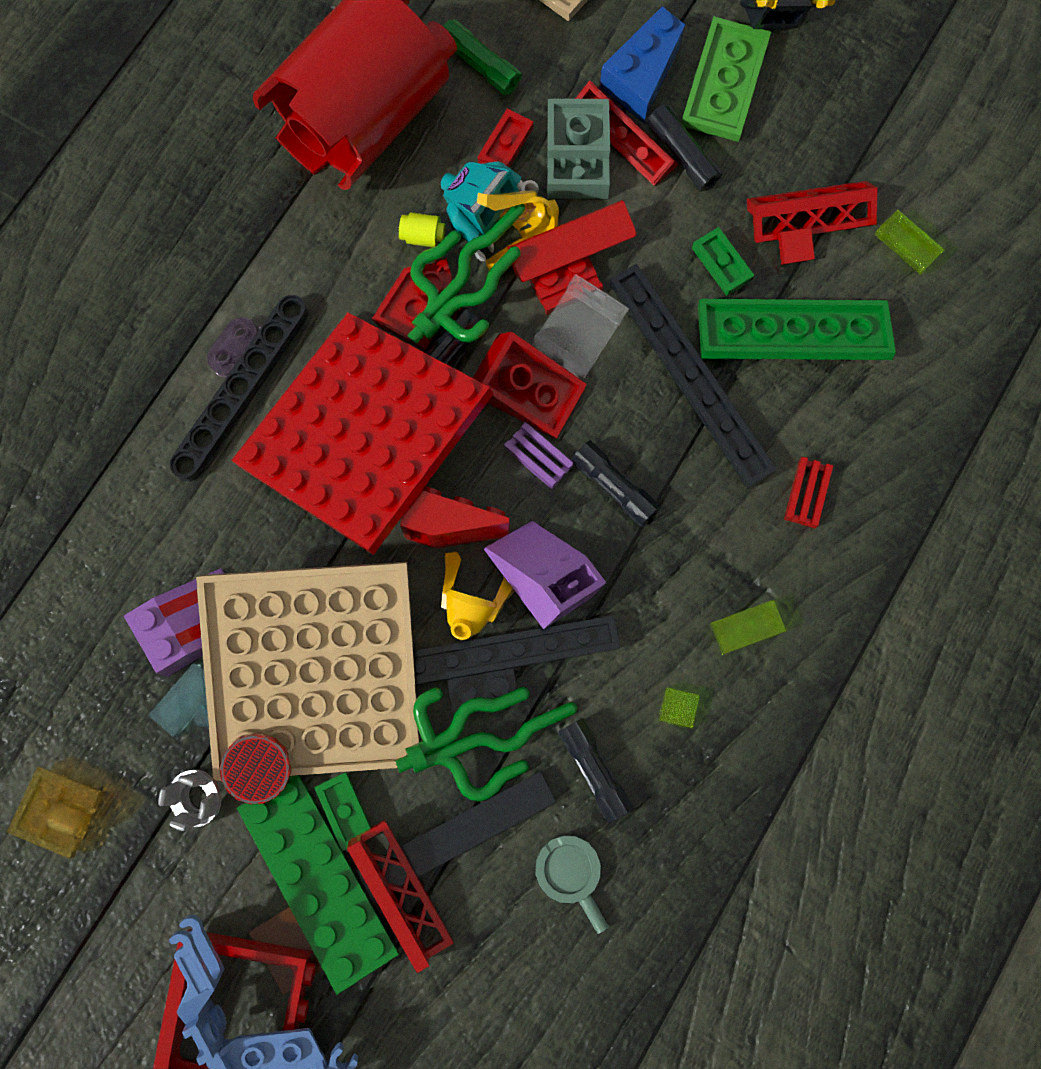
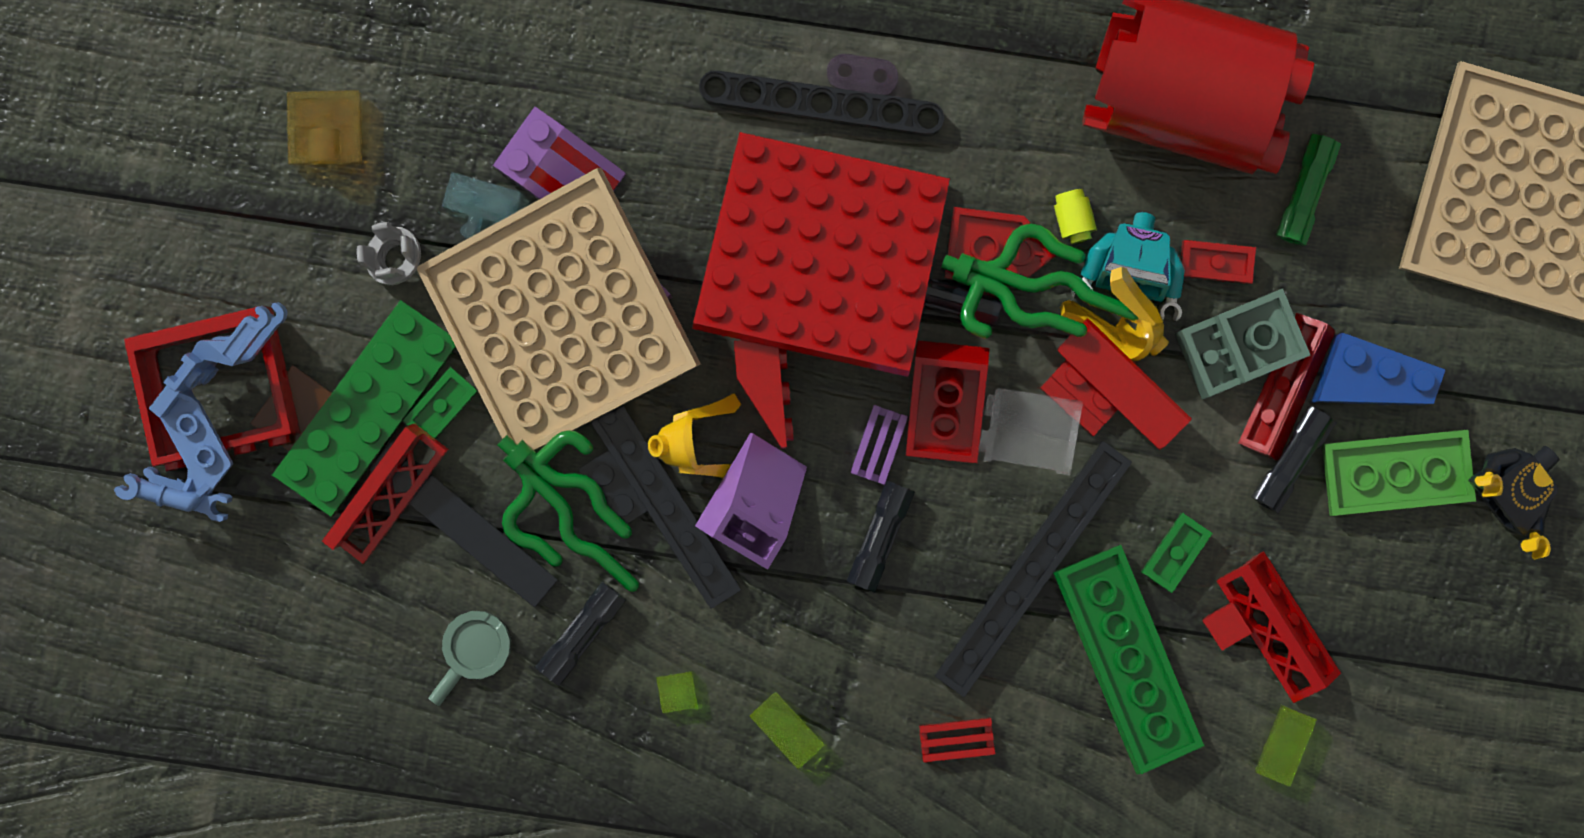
camera: 65 degrees right, 10 degrees up
tile [220,733,291,804] -> none

